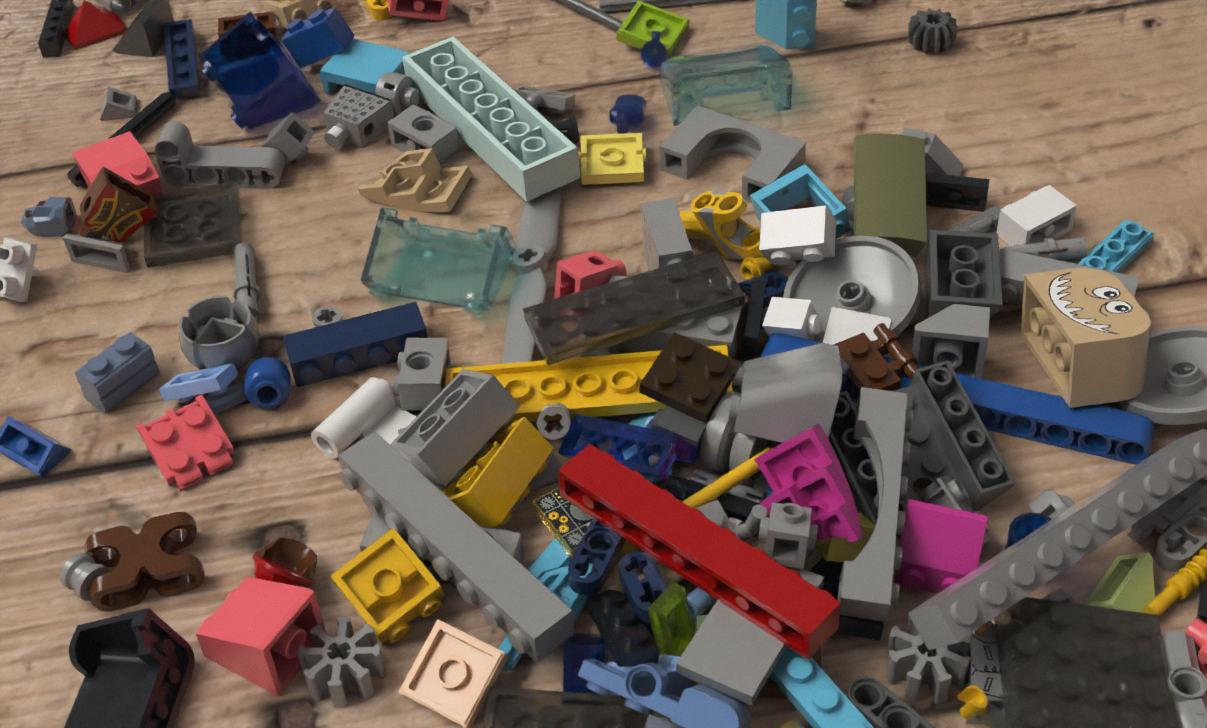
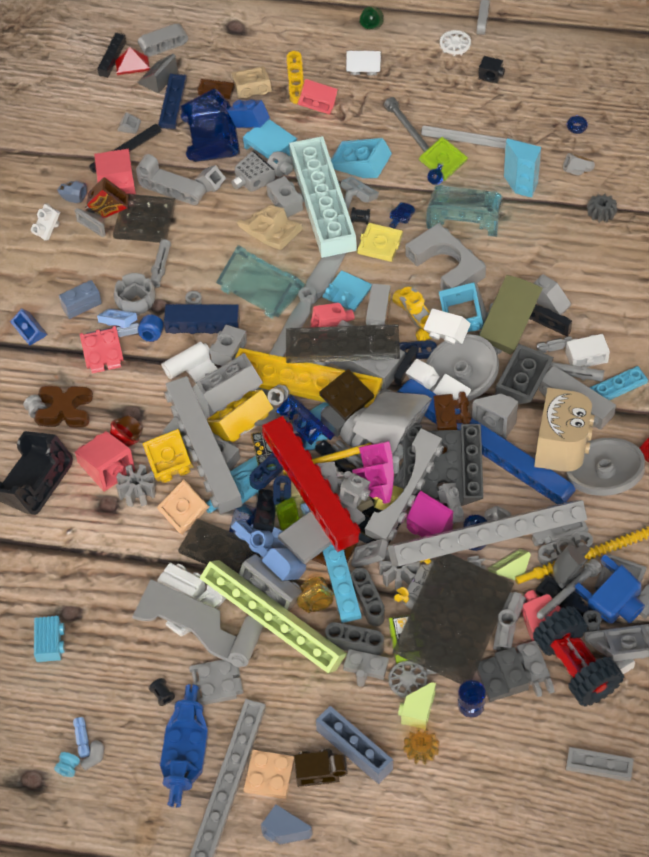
camera: 20 degrees right, 10 degrees up
none -> medium azure plate [323,270,372,312]
none -> medium azure slope [331,138,392,178]
none -> light grey plate [351,538,388,568]

